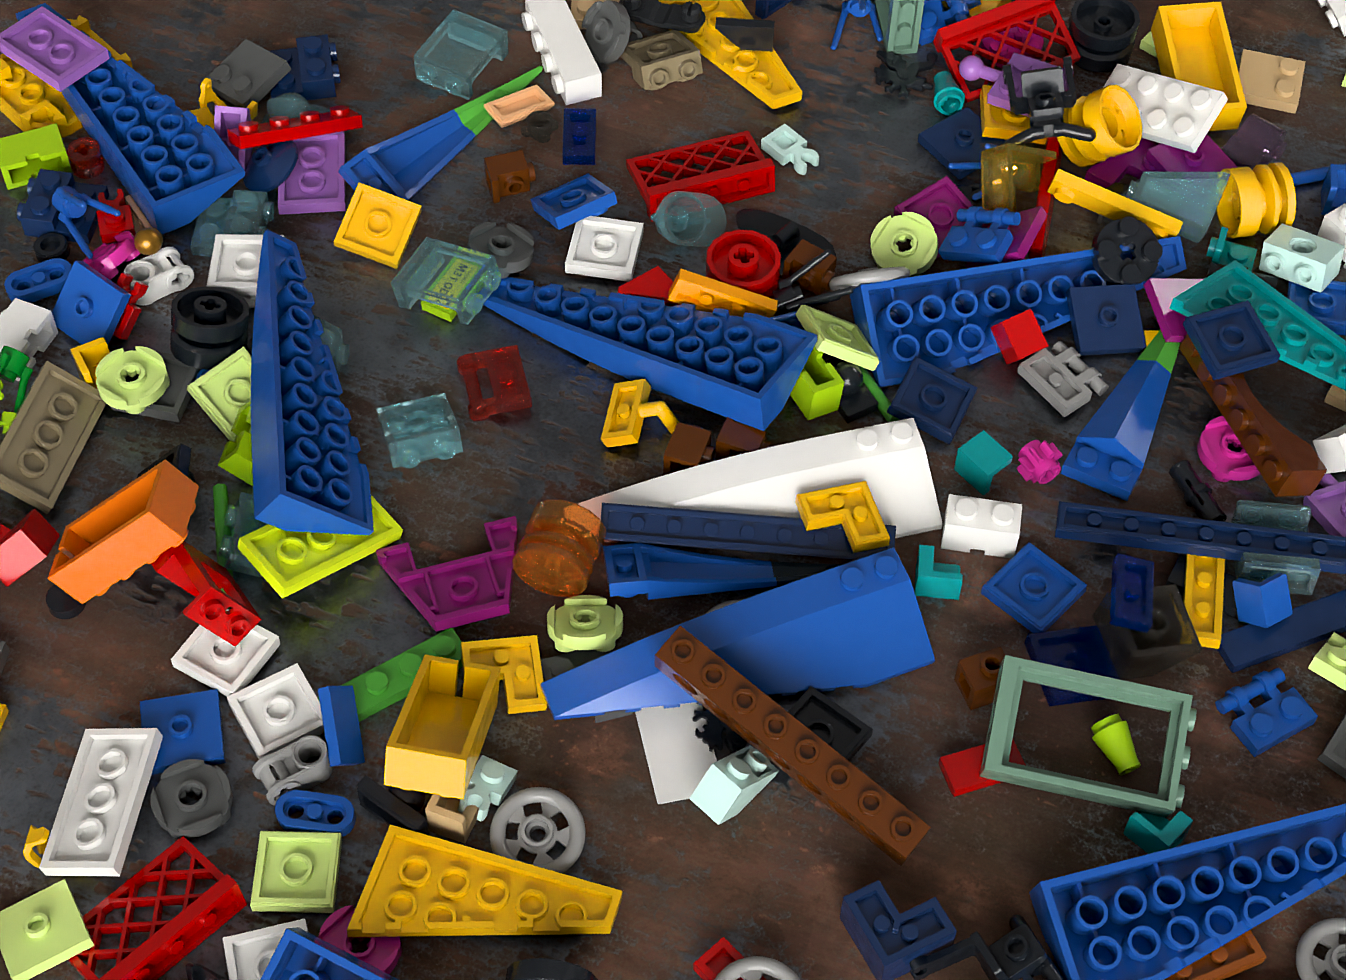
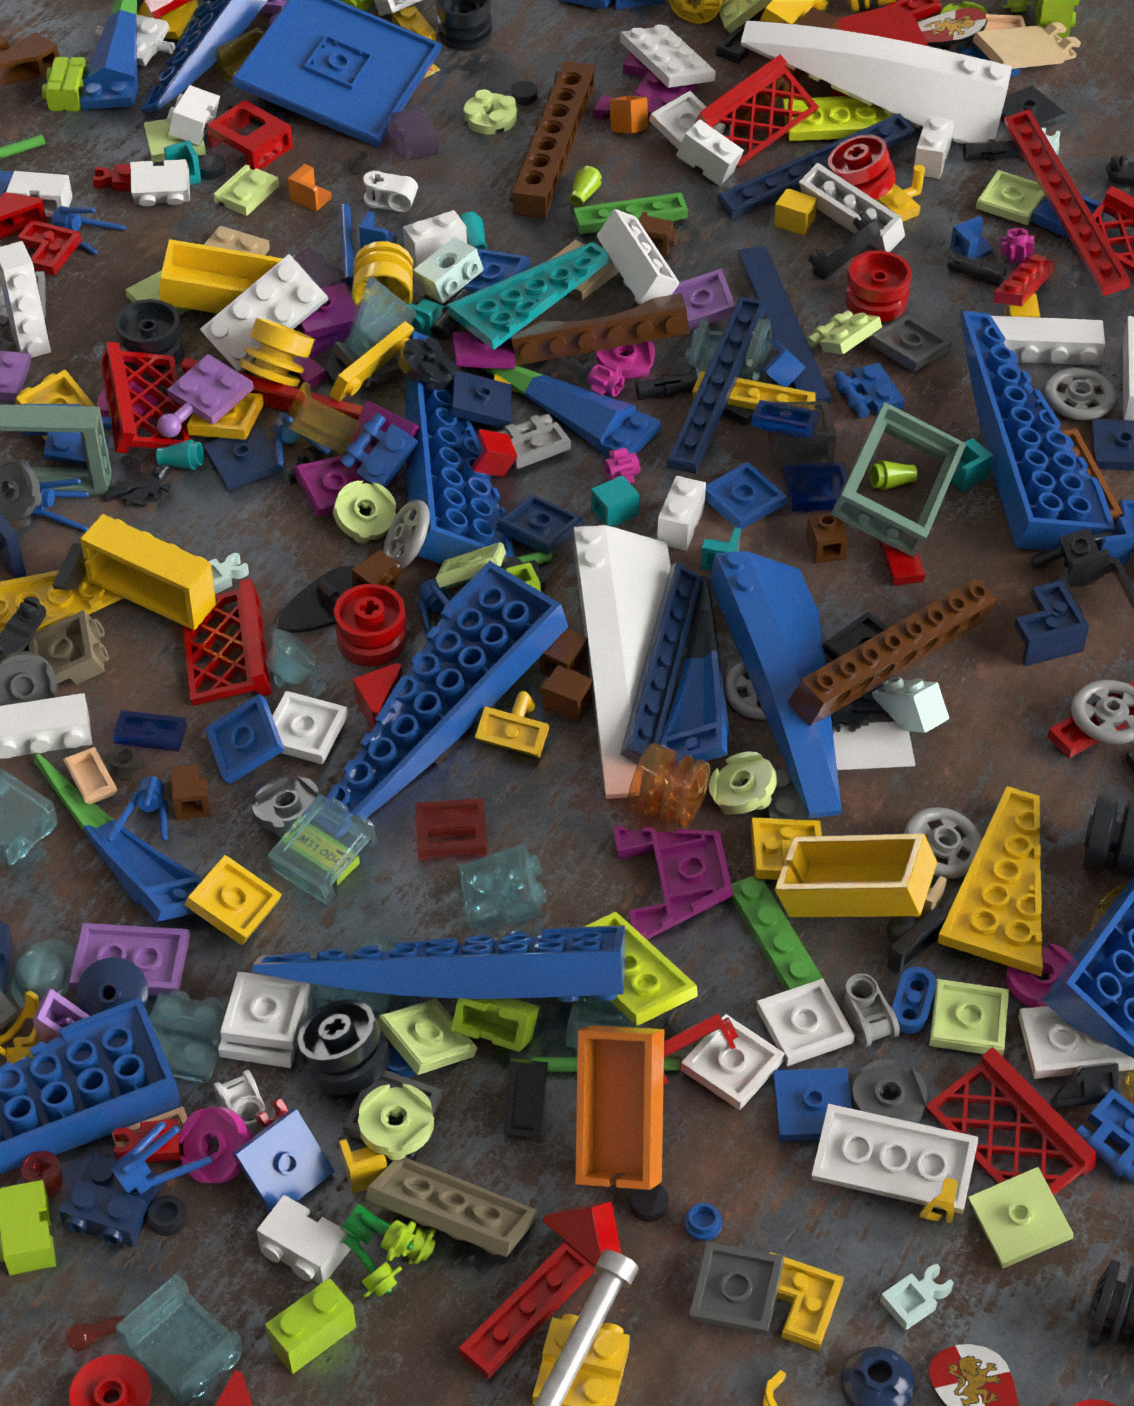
camera: 80 degrees left, 5 degrees down
blue plate [4,258,72,303] -> none
pearl gold bar [134,228,163,255] -> none
red plate [227,105,363,149] -> none
blue tile [318,686,365,767] -> none
light orange plate [668,269,778,318] -> none
black plant [772,249,854,315] -> none
yellow tile [795,481,890,553] -> none
black piece [1002,56,1096,152] -> none
dark blue plate [1183,300,1281,380] -> none
none -> yellow piece [80,514,216,630]
none -> blue plant [107,776,168,842]
none -> dark pink gear [588,361,625,397]
none -> blue plate [684,1203,723,1241]

